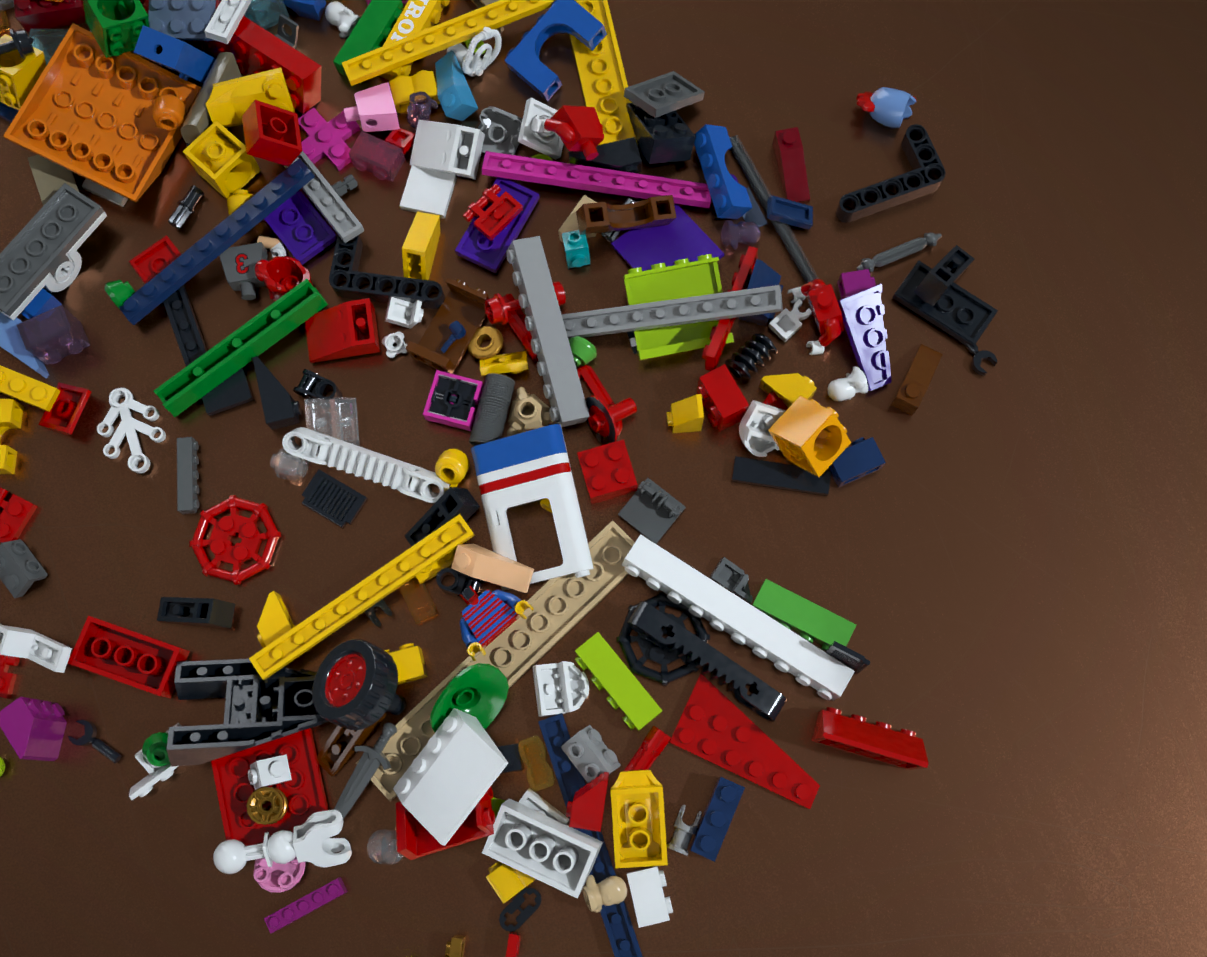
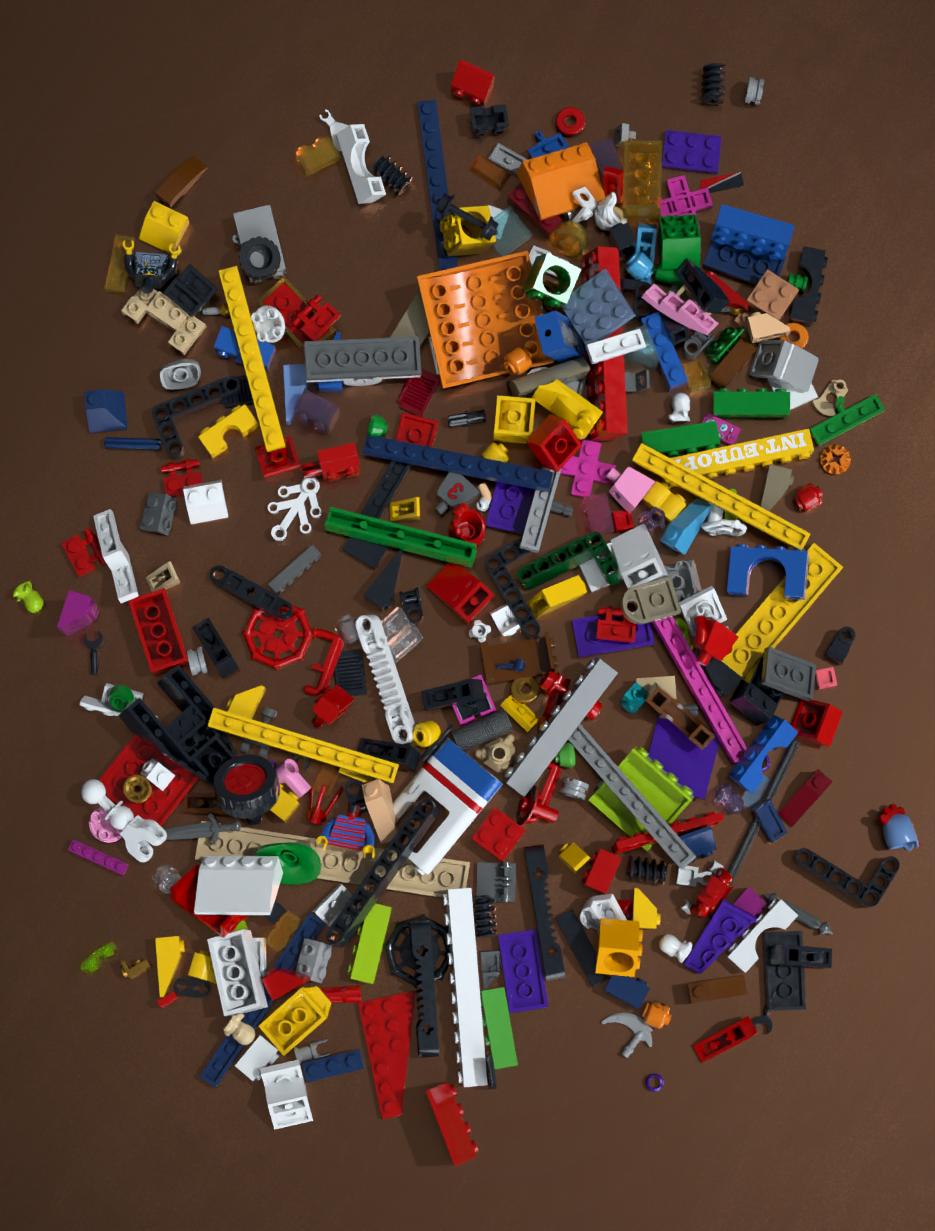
camera: 45 degrees right, 5 degrees up
none -> tan slope [145,561,180,592]
none -> yellow slope [155,936,185,998]
none -> white slope [183,480,228,524]
none -> light grey wheel [187,646,208,676]
none -> black piece [210,565,293,621]
none -> dark grey bar [240,706,277,758]
none -> white bracket [260,1060,313,1130]
none -> bright pink piece [275,759,311,798]
none -> red brick [301,443,361,482]
none -> red piece [303,627,344,695]
none -> red plant [305,785,344,825]
none -> red brick [311,684,355,728]
none -> black beam [326,798,440,947]
none -> yellow slope [390,497,420,522]
none -> dark red window [396,368,441,417]
none -> black piece [420,724,454,763]
none -> black slope [421,679,485,710]
none -> black piece [472,895,497,937]
none -> dark purple plate [498,929,548,1013]
none -> dark green beam [517,531,622,590]
none -> black gear [524,844,566,982]
none -> light grey wheel [559,777,589,800]
none -> light grey piece [601,1013,653,1058]
none -> dark tan plate [620,577,682,624]
none -> orange head [642,1000,672,1029]
none -> dark purple piece [646,1073,664,1092]
none -> red slope [693,1016,757,1063]
none -> white arch [728,898,798,973]
none -> red slope [791,699,843,747]
none -> coral tile [815,667,837,690]
none -> black piece [824,626,855,665]

